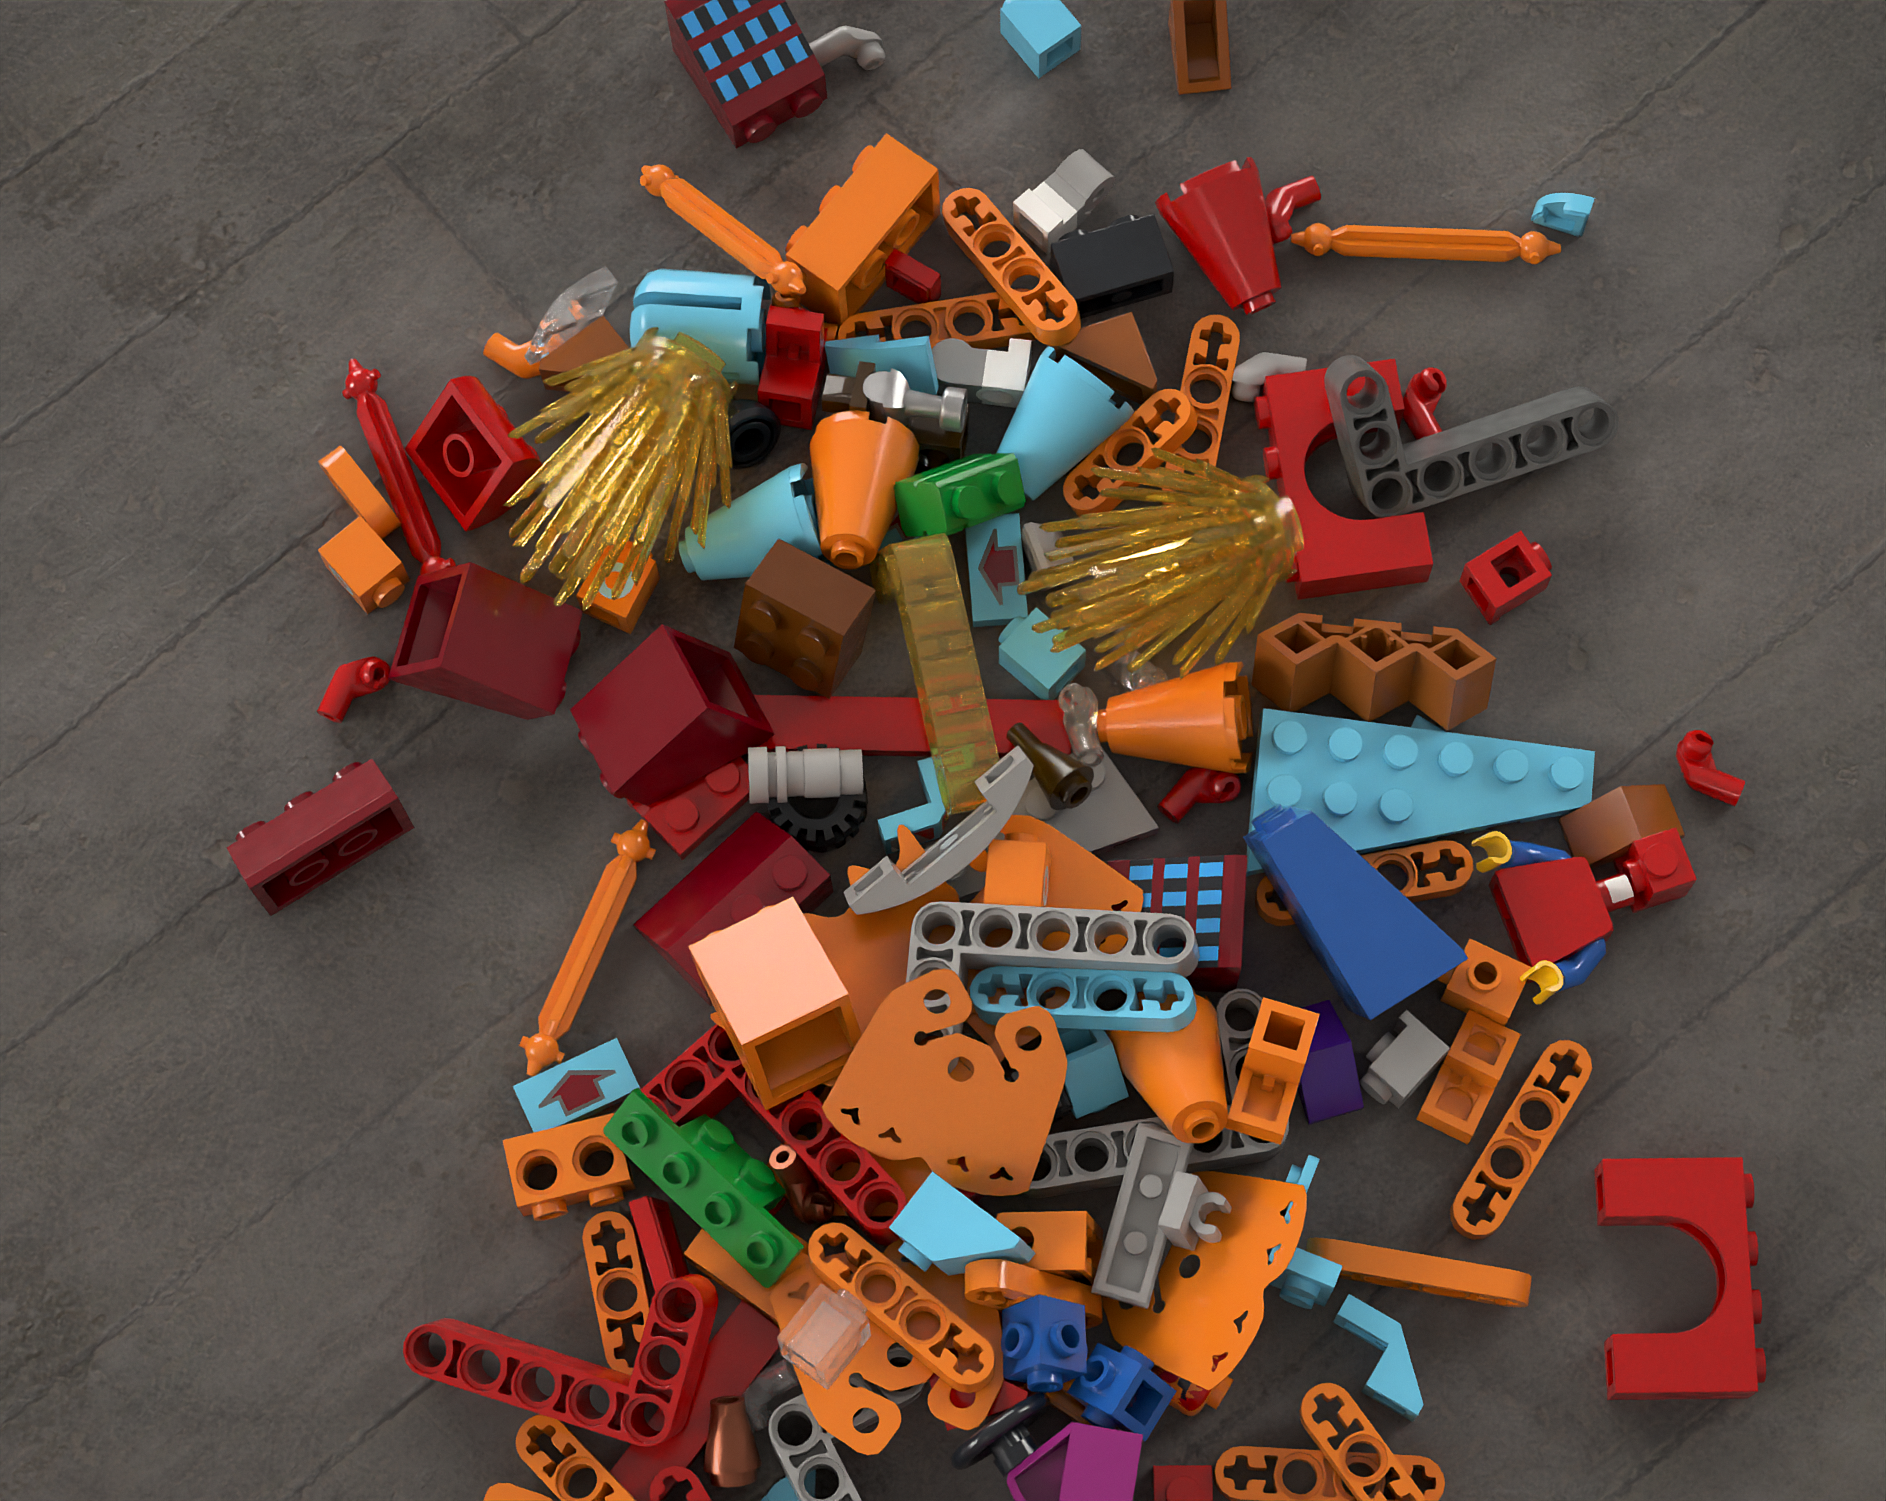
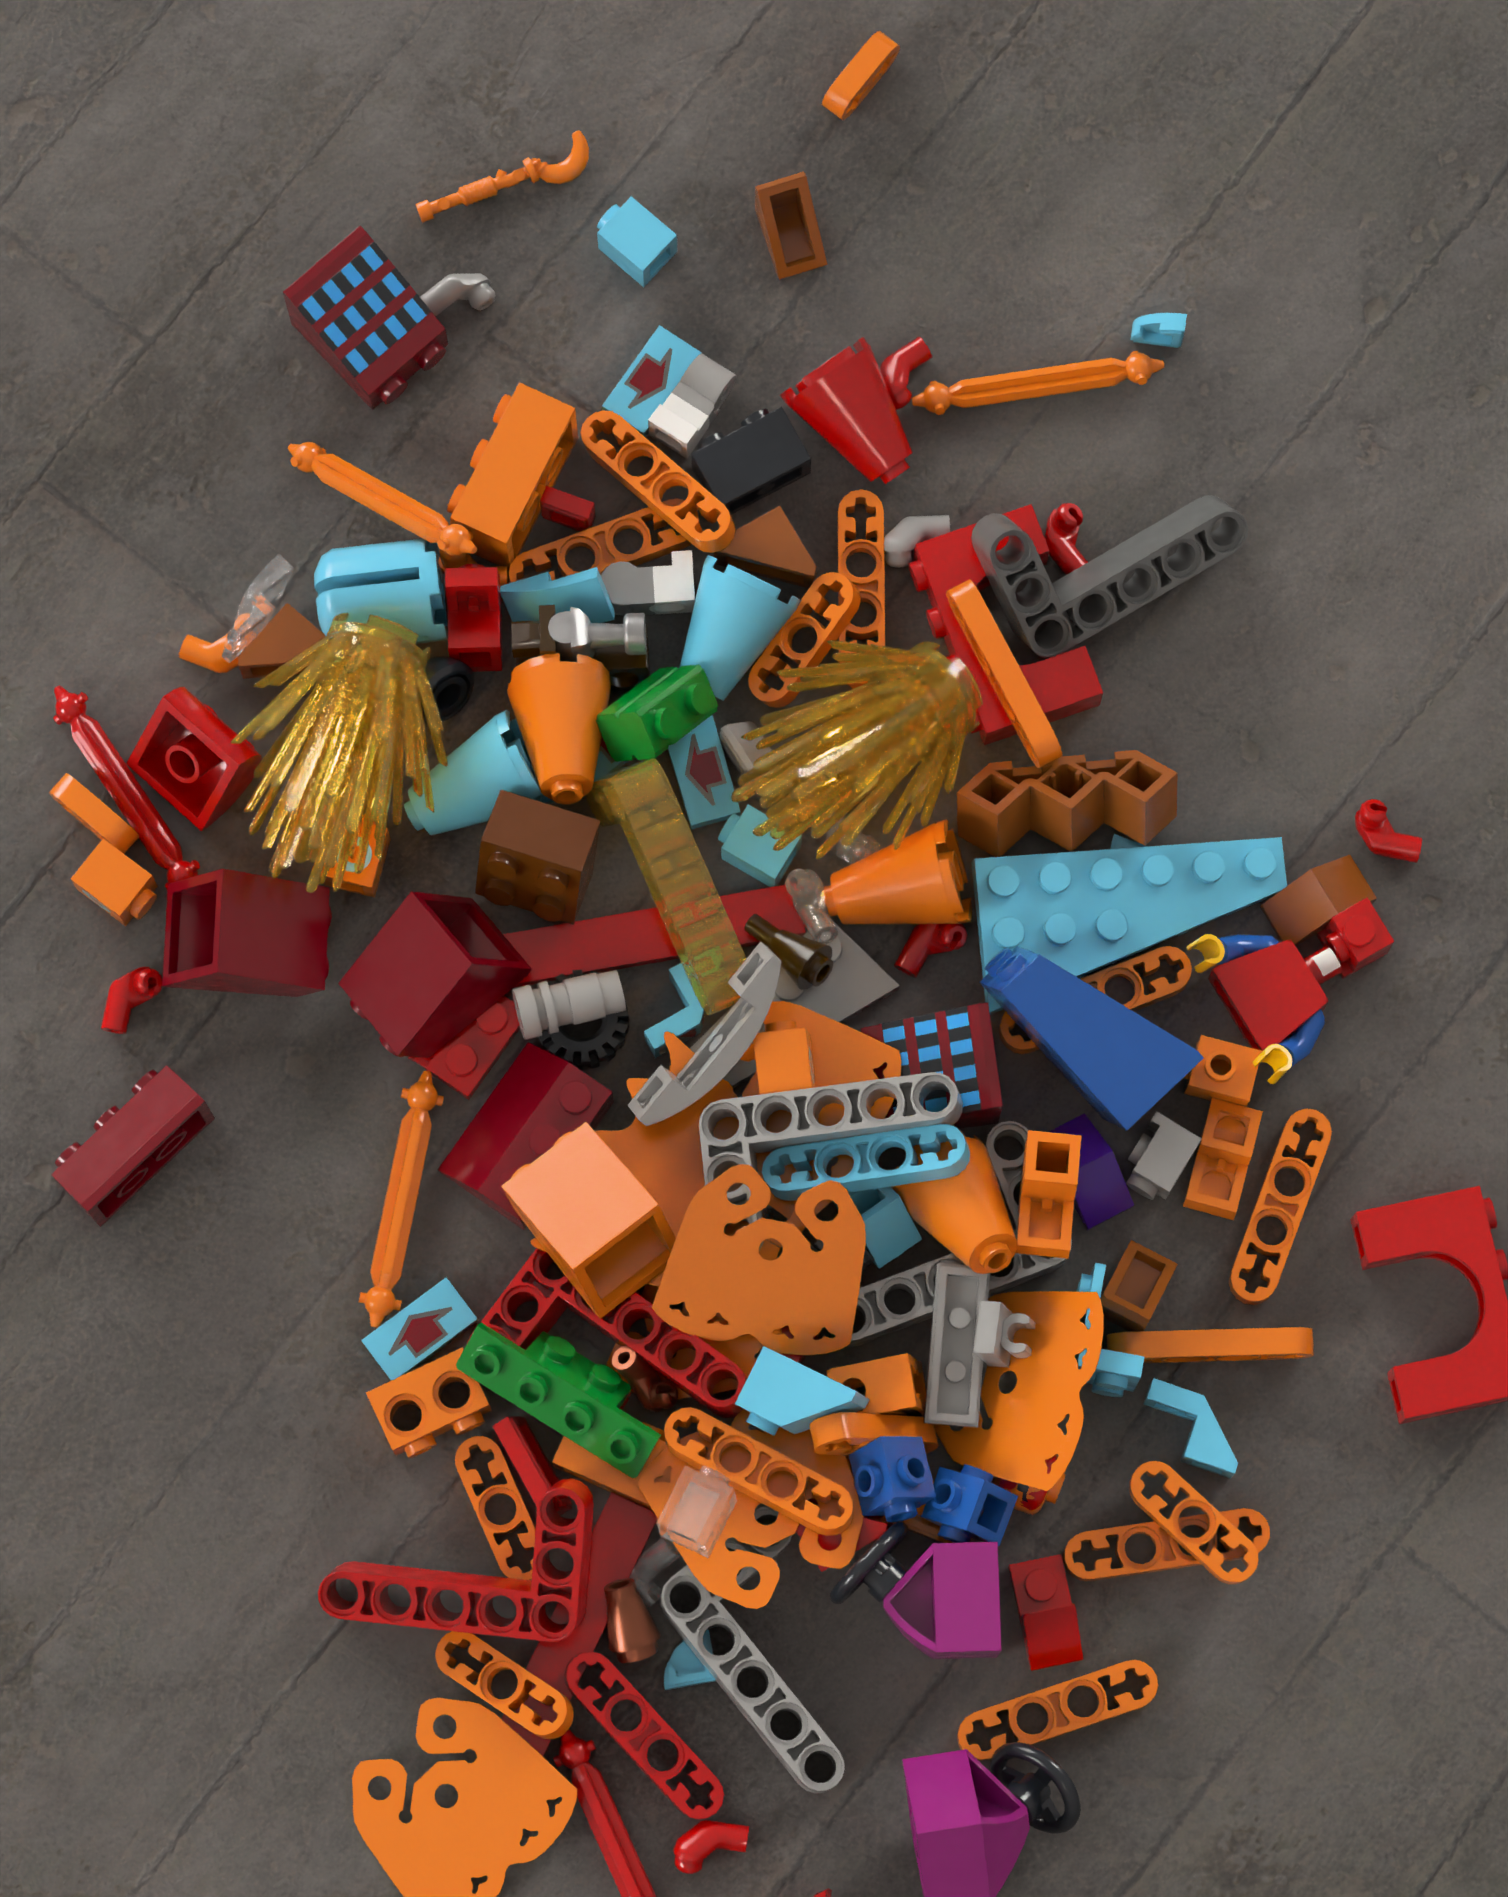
camera: 15 degrees left, 5 degrees up
red brick [1459,530,1552,625] -> none
none -> medium azure tile [602,325,702,437]
none -> orange beam [946,579,1063,768]
none -> dark orange slope [1101,1240,1178,1332]

